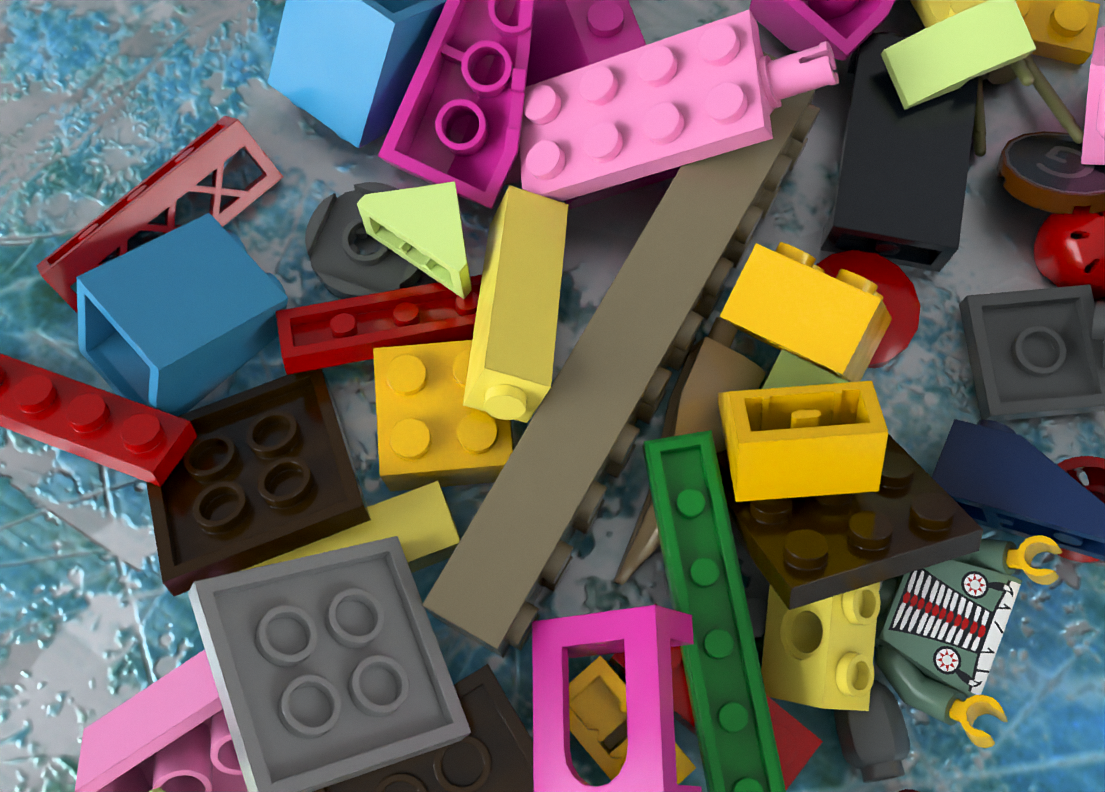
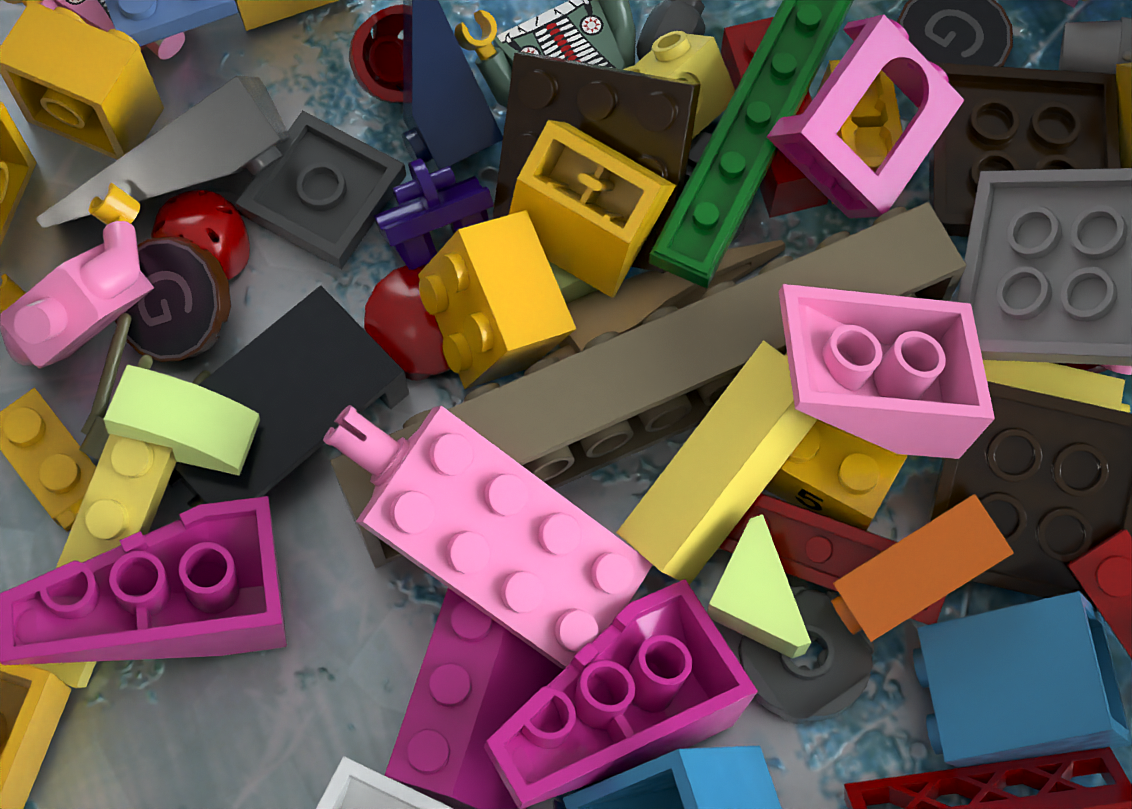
camera: 145 degrees left, 5 degrees down
none -> dark purple hips [374,158,495,270]
none -> bright pink slope [778,284,995,459]
none -> orange brick [831,494,1014,642]

